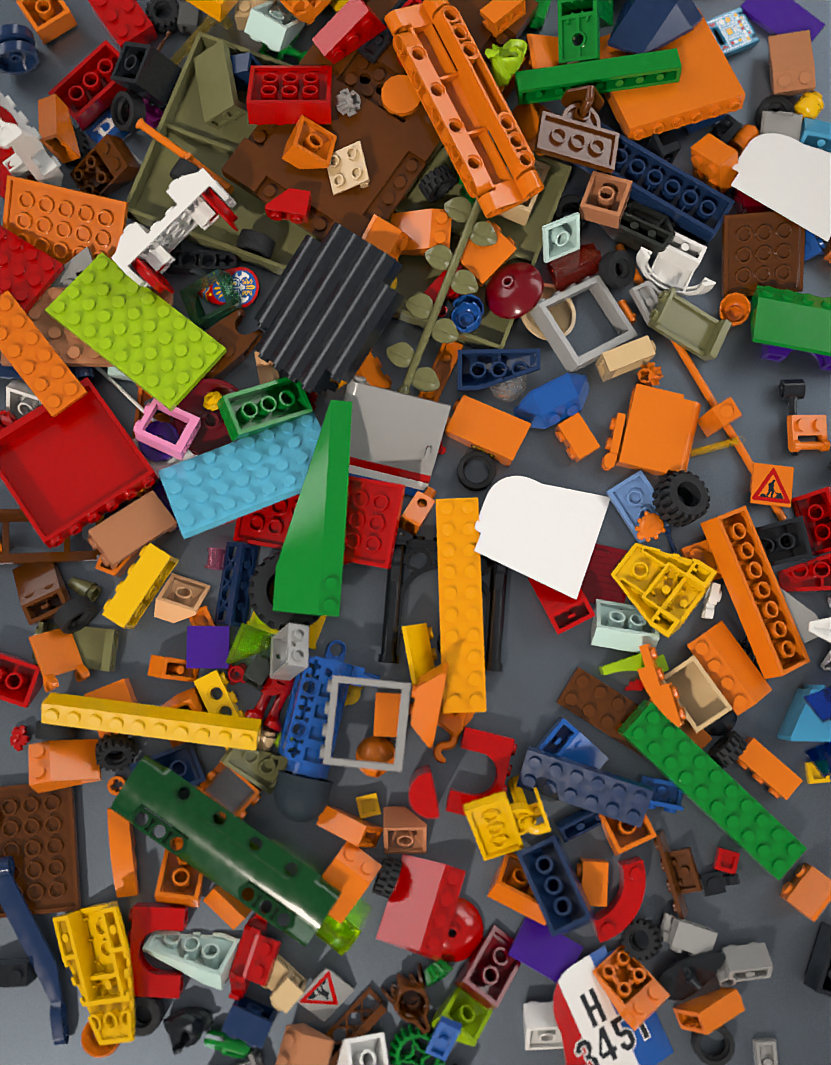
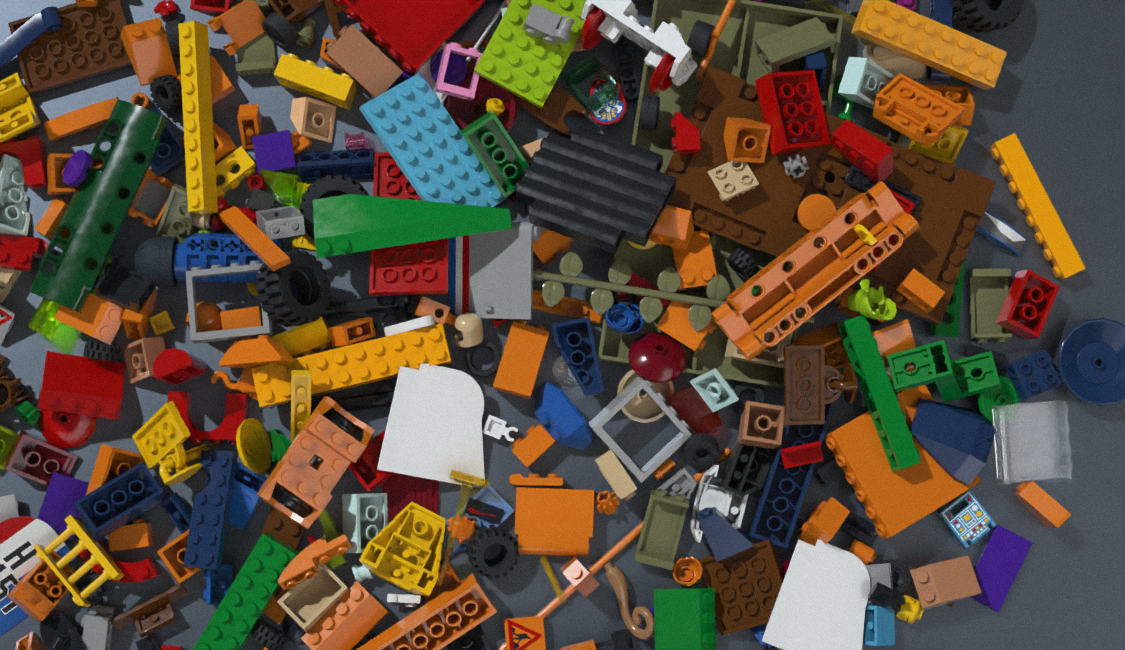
camera: 80 degrees right, 0 degrees up
none -> yellow fence [33,515,125,607]
none -> dark purple tile [63,150,92,187]
none -> black panel [94,258,157,314]
none -> orange tile [218,206,291,271]
none -> yellow hat [236,417,272,474]
none -> black tyre [256,249,331,327]
none -> orange piece [256,396,375,529]
none -> green wing [270,429,292,466]
none -> yellow plate [291,370,312,443]
none -> orange brick [328,317,376,347]
none -> light aqua wheel [352,564,373,583]
none -> white beam [384,315,435,336]
none -> clear yellow piece [437,470,490,586]
none -> tan helmet [453,313,483,347]
none -> black sticker [465,498,504,524]
none -> white plate [482,415,518,442]
none -> light grey hinge [522,3,574,45]
none -> medium nougat plant [604,562,655,640]
none -> dark blue slope [697,507,753,562]
none -> red panel [780,441,823,469]
none -> yellow tile [854,224,877,245]
none -> black plate [868,582,906,612]

